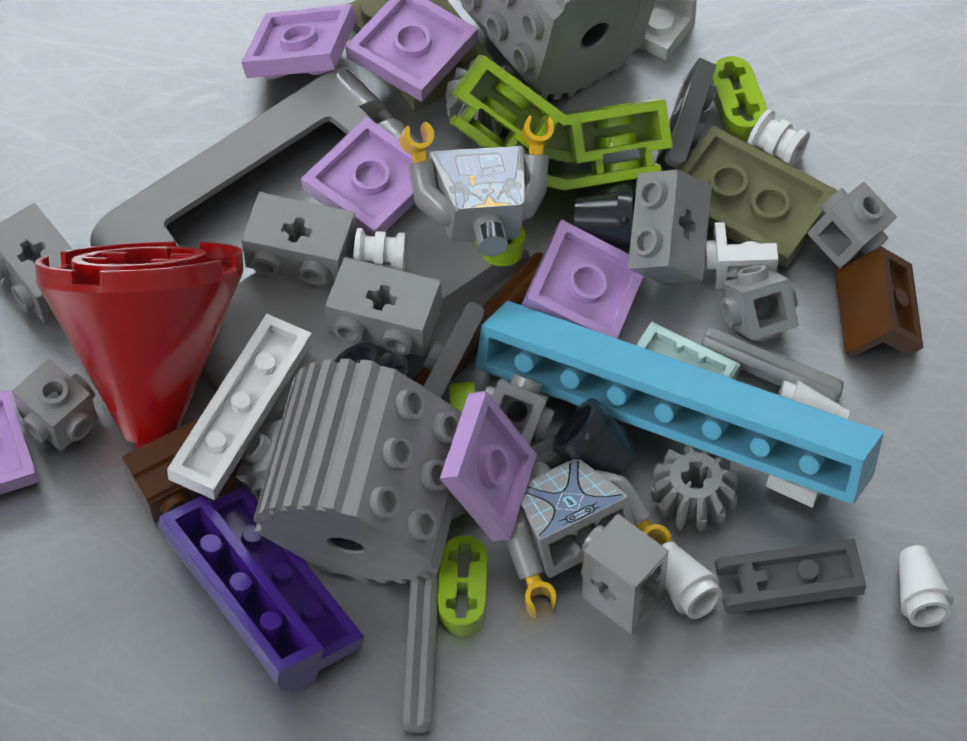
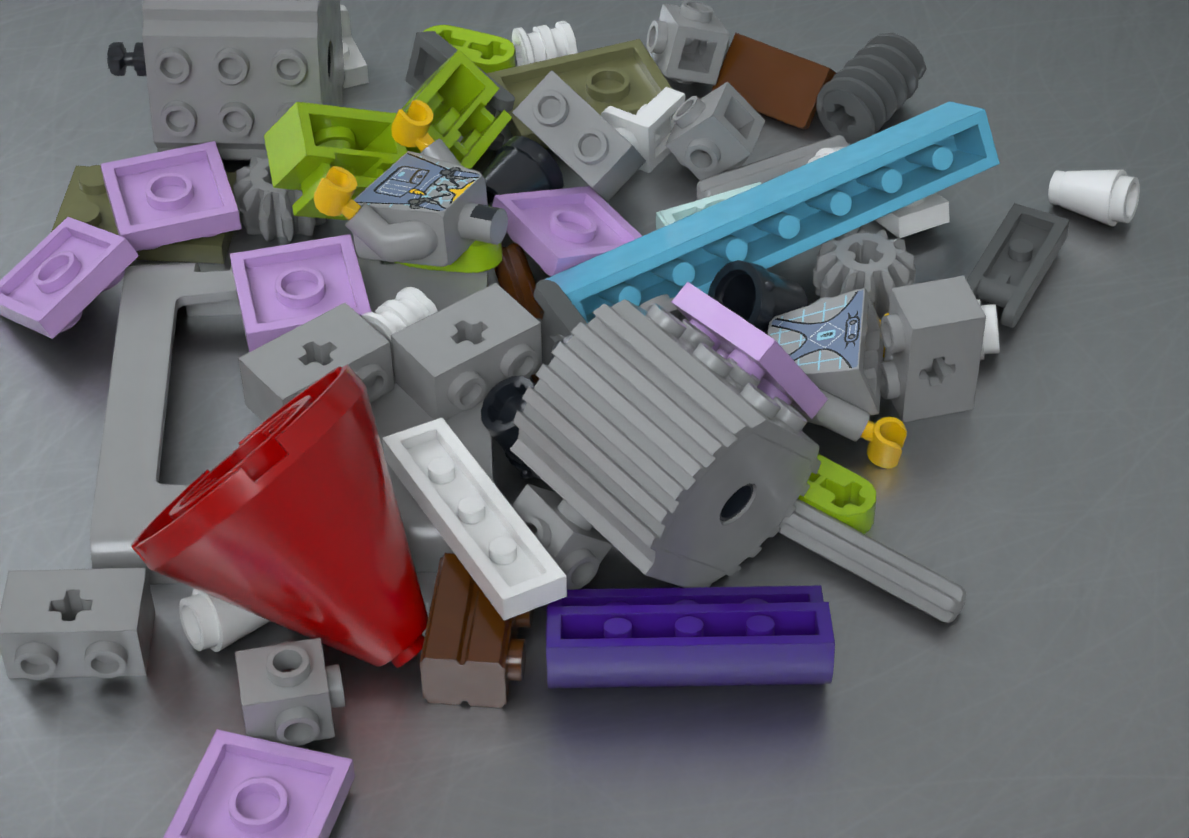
camera: 55 degrees left, 15 degrees down
none -> dark grey piece [816,33,927,145]

